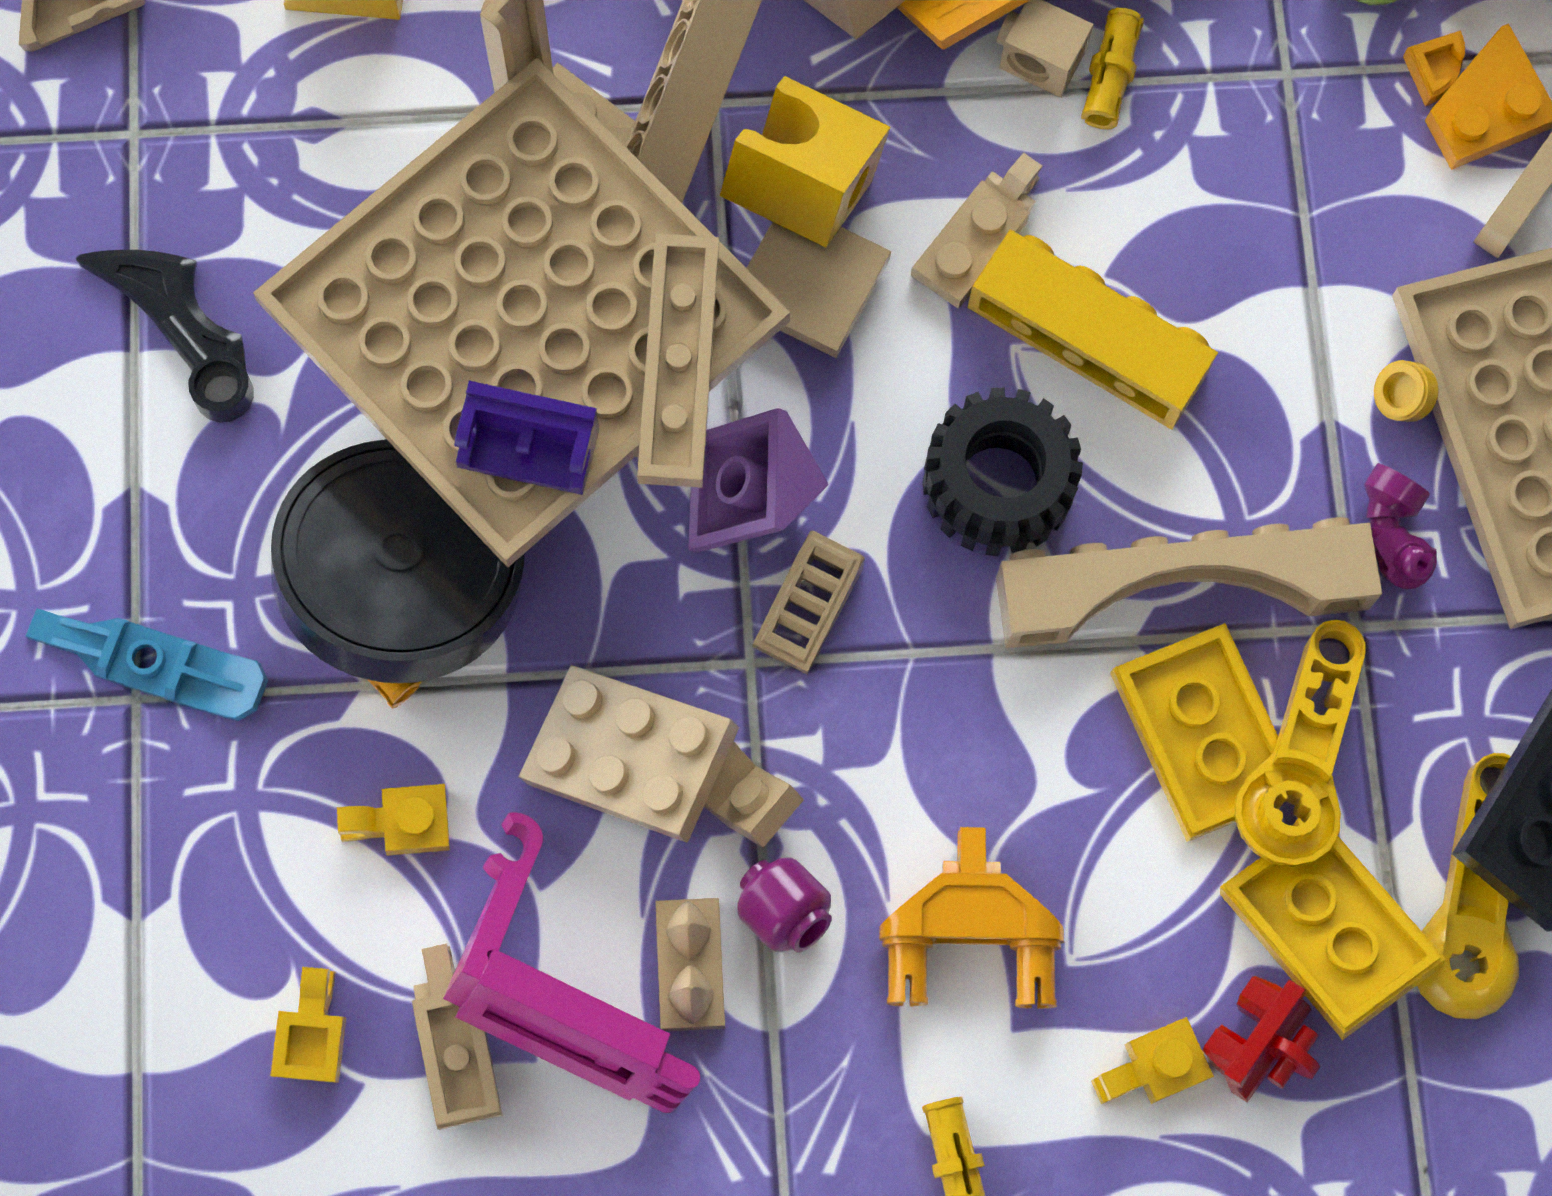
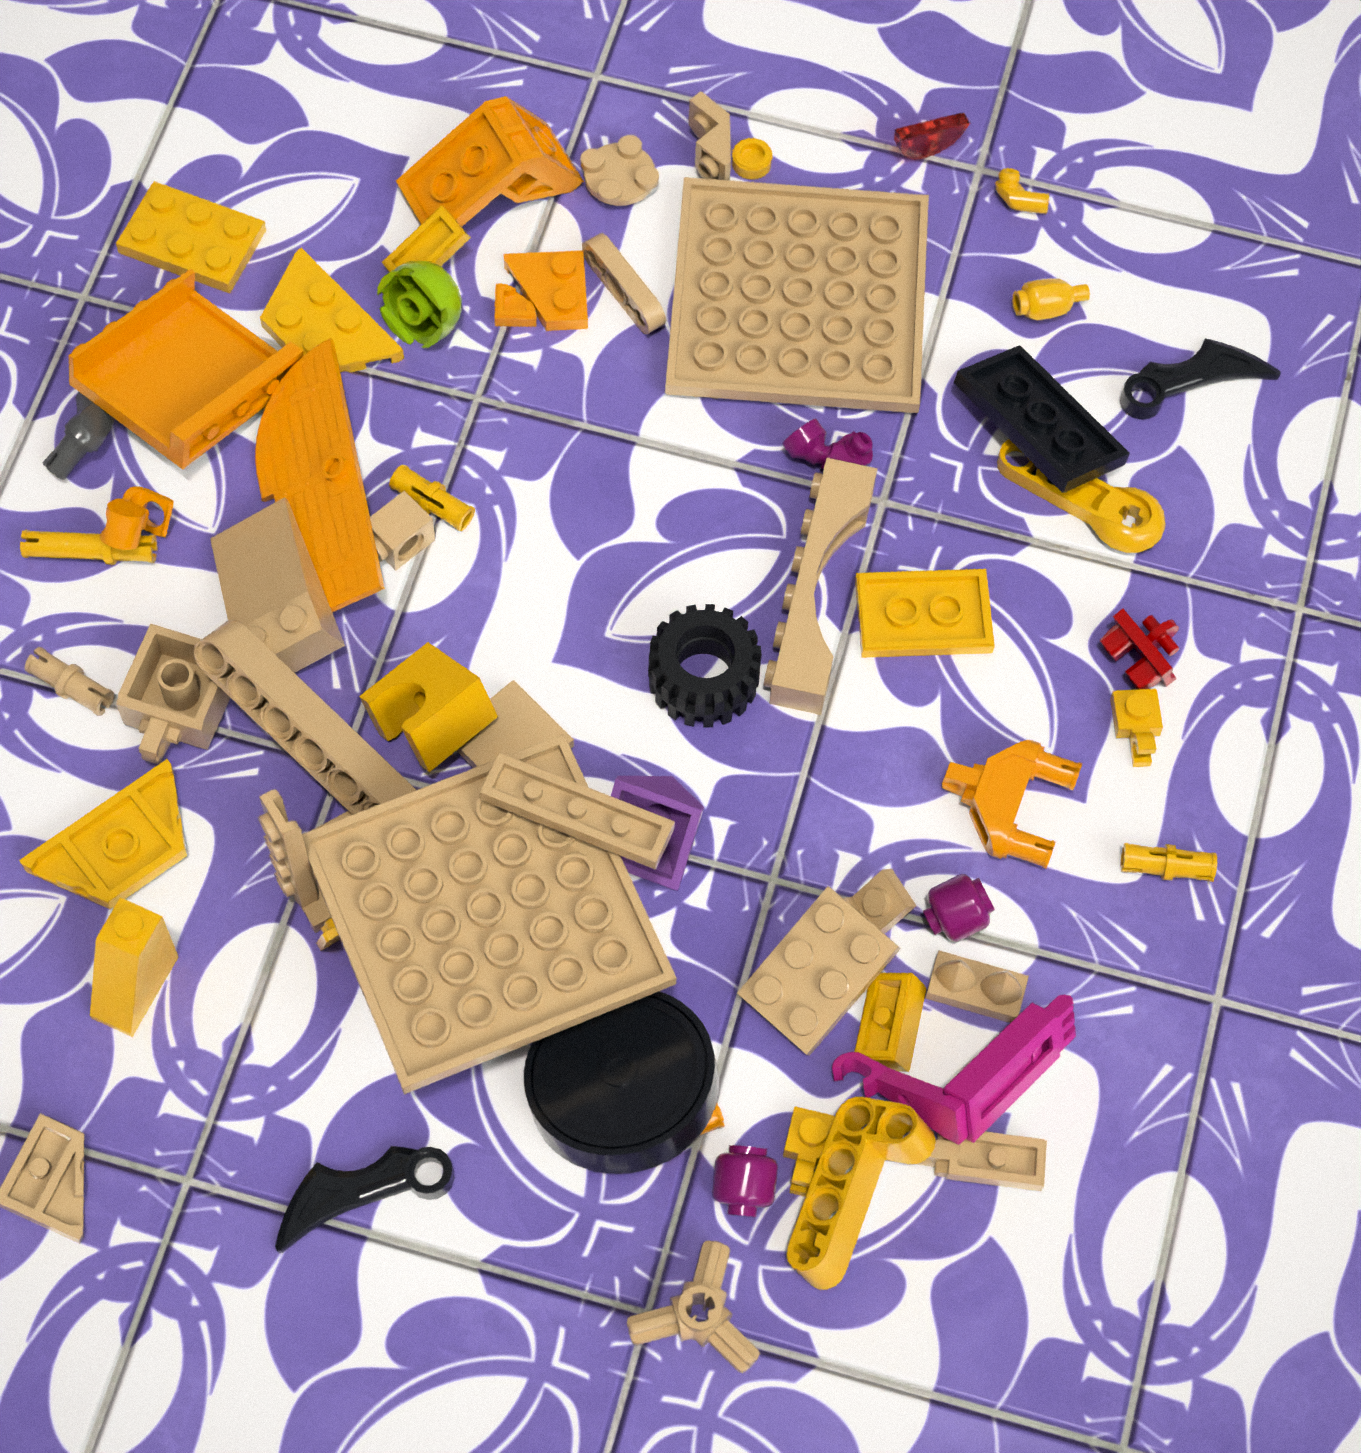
camera: 70 degrees left, 10 degrees down
dark azure piece [25,608,268,721] -> none
yellow plate [270,967,347,1083] -> none
dark purple hinge [454,381,600,495] -> none
tan slope [752,531,865,674] -> none
tan hinge [911,153,1043,309] -> none
yellow brick [967,229,1218,430] -> none
yellow tile [1220,836,1445,1040] -> none
yellow beam [1235,620,1366,867] -> none
yellow tile [1373,360,1438,422] -> none
none -> tan bush [627,1241,760,1373]
none -> magenta head [712,1145,778,1217]
none -> yellow beam [786,1097,936,1290]
none -> yellow slope [854,973,926,1072]

